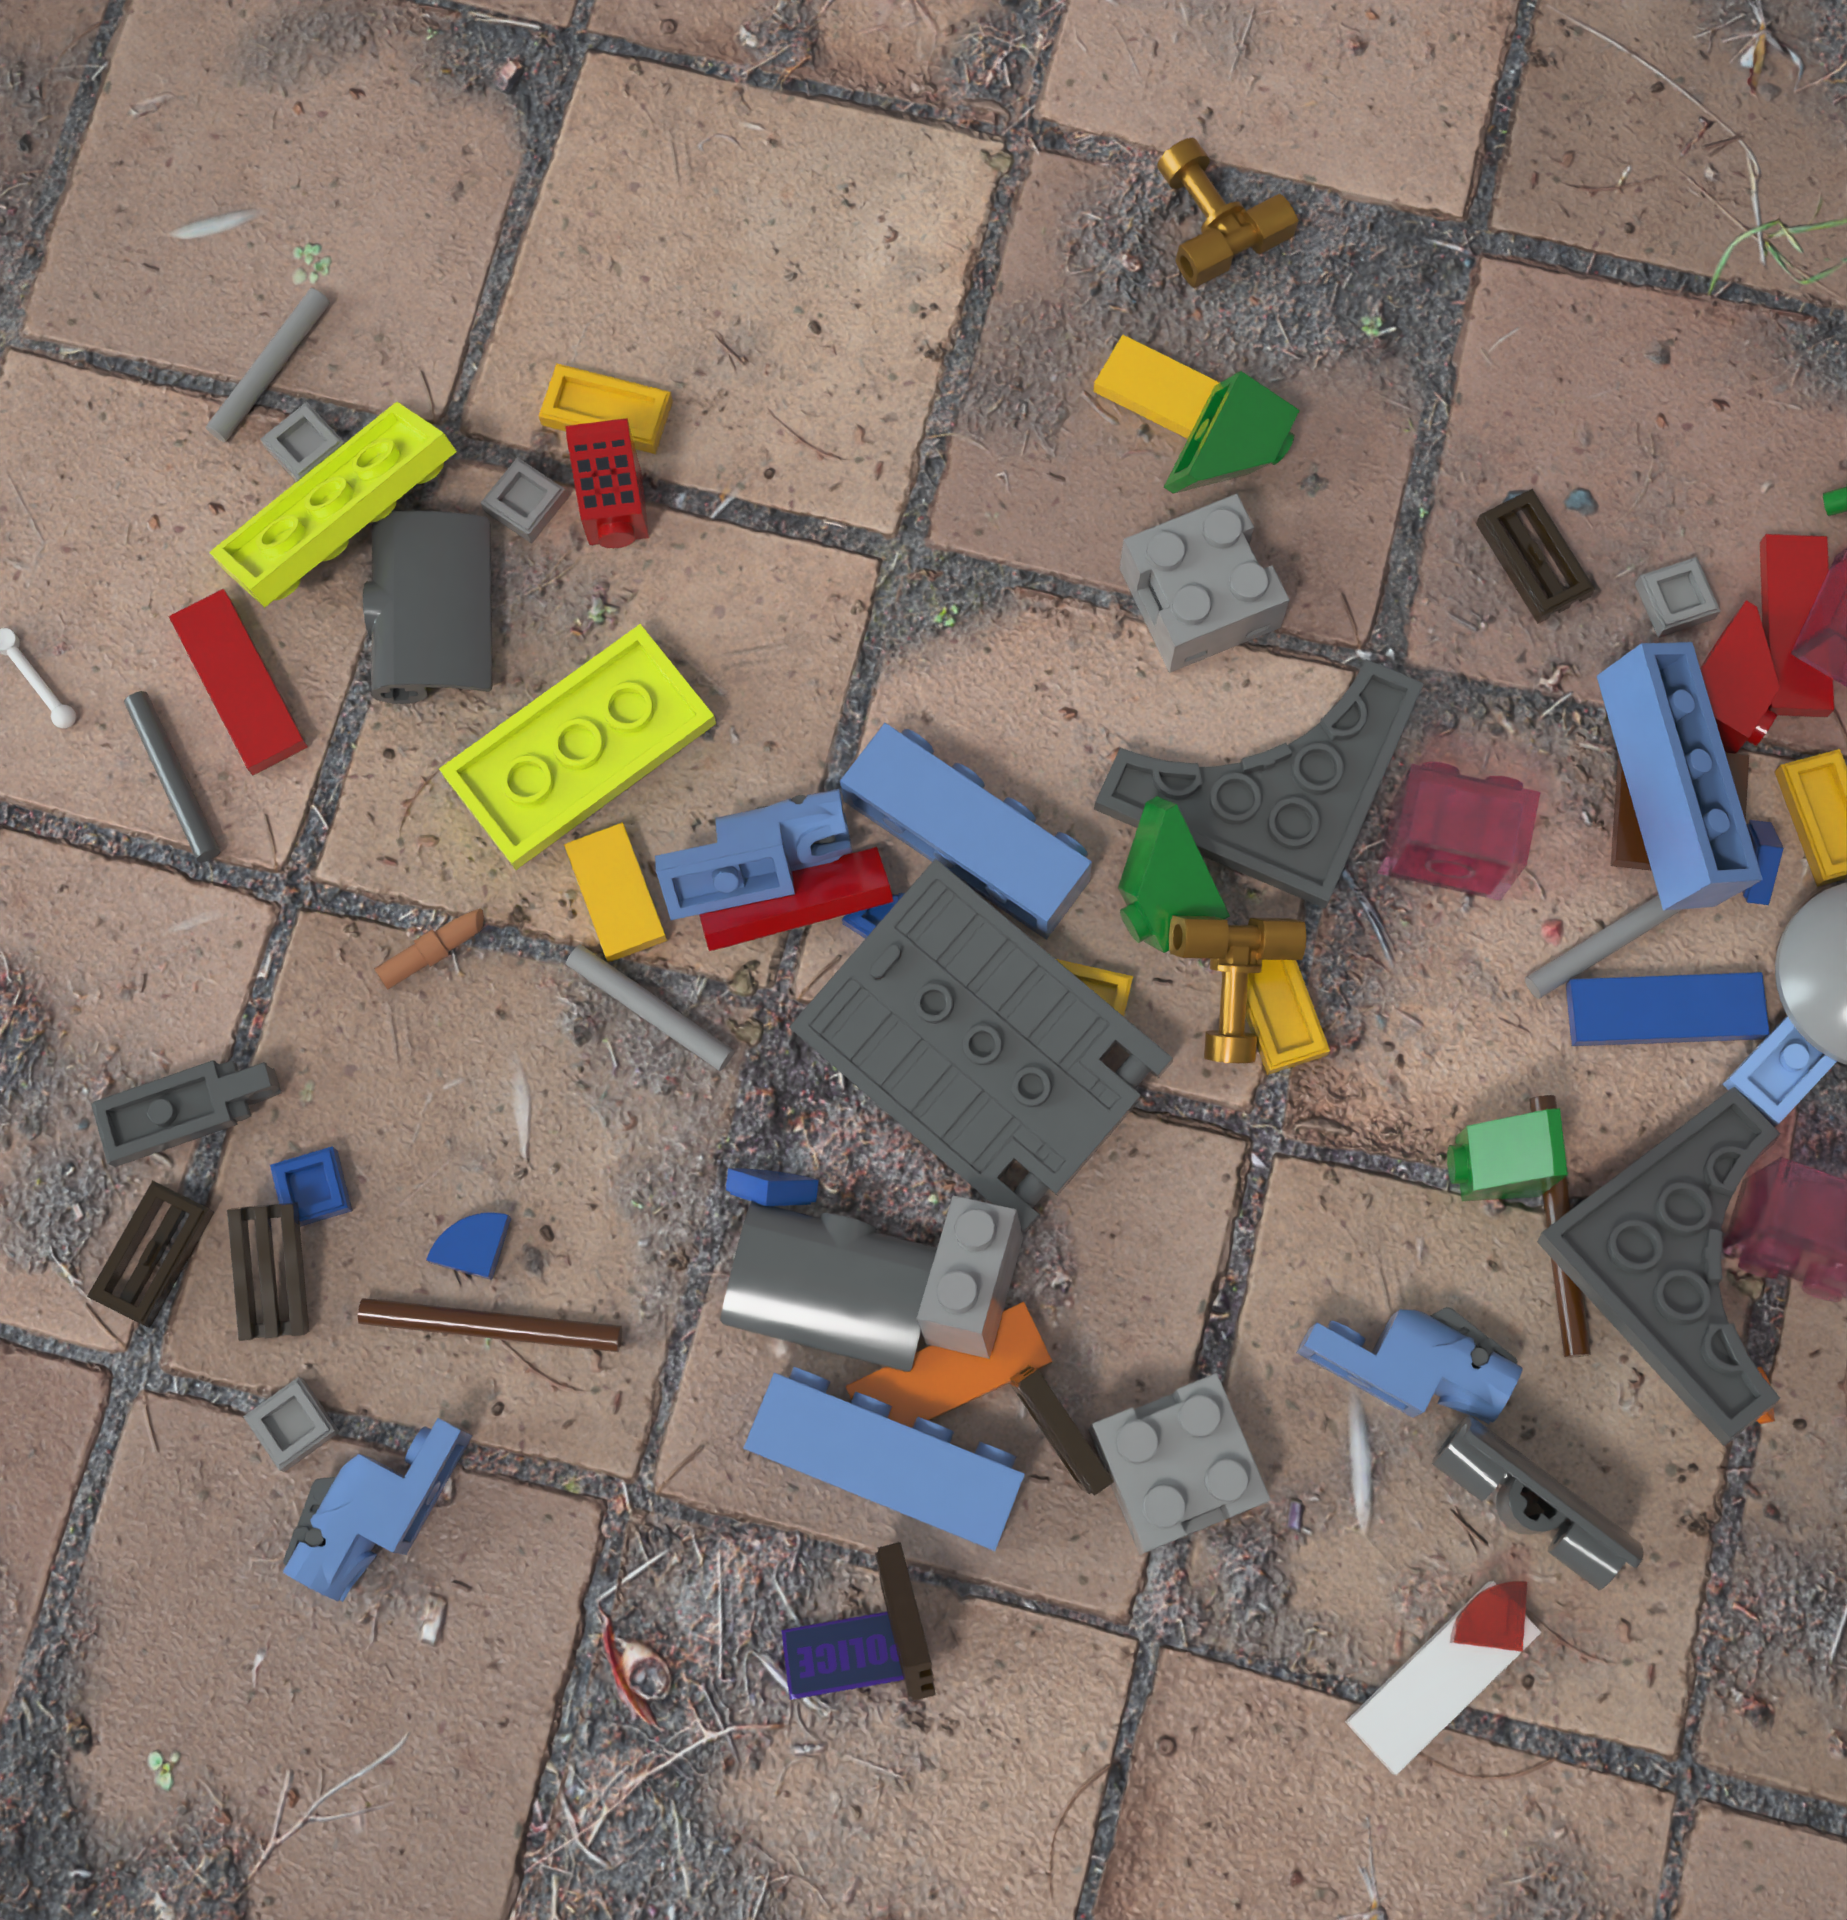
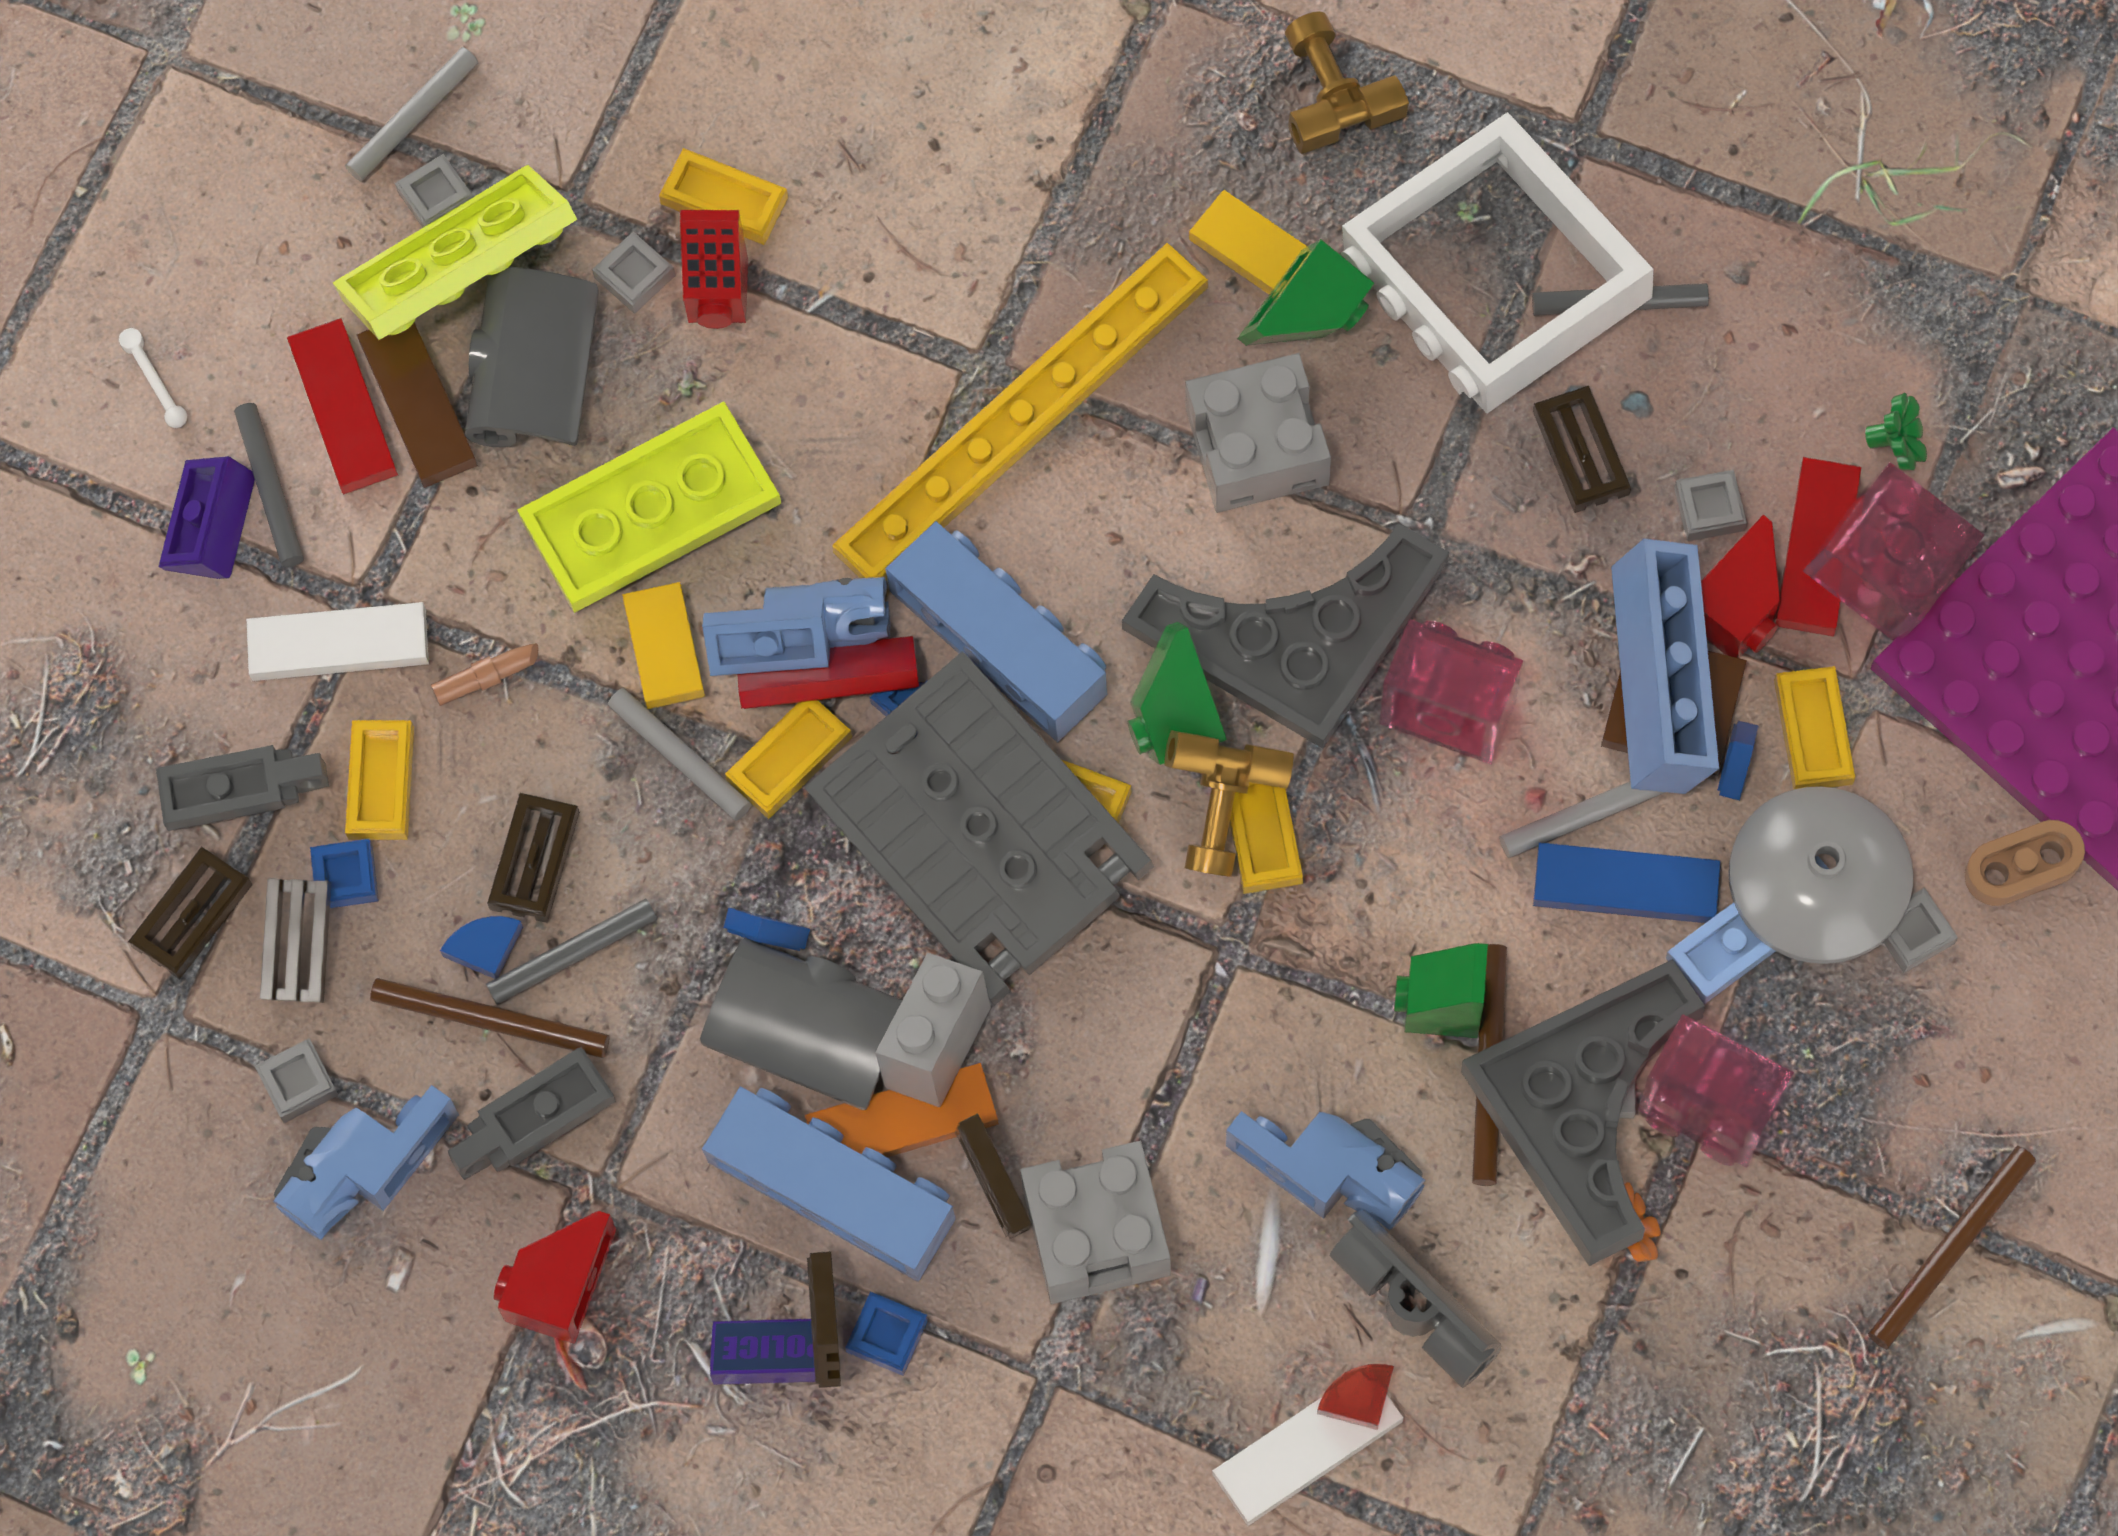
camera: 10 degrees right, 5 degrees down
none -> dark purple slope [158,456,255,579]
none -> white tile [246,602,429,681]
none -> yellow tile [345,720,414,840]
none -> reddish brown tile [357,322,478,488]
none -> dark grey hinge [448,1047,616,1180]
none -> dark grey bar [486,898,657,1005]
none -> dark brown tile [487,793,580,923]
none -> red slope [494,1211,617,1344]
none -> yellow tile [725,700,852,819]
none -> yellow tile [832,243,1208,581]
none -> blue tile [845,1292,928,1376]
none -> white window [1341,112,1653,414]
none -> dark grey bar [1532,283,1709,316]

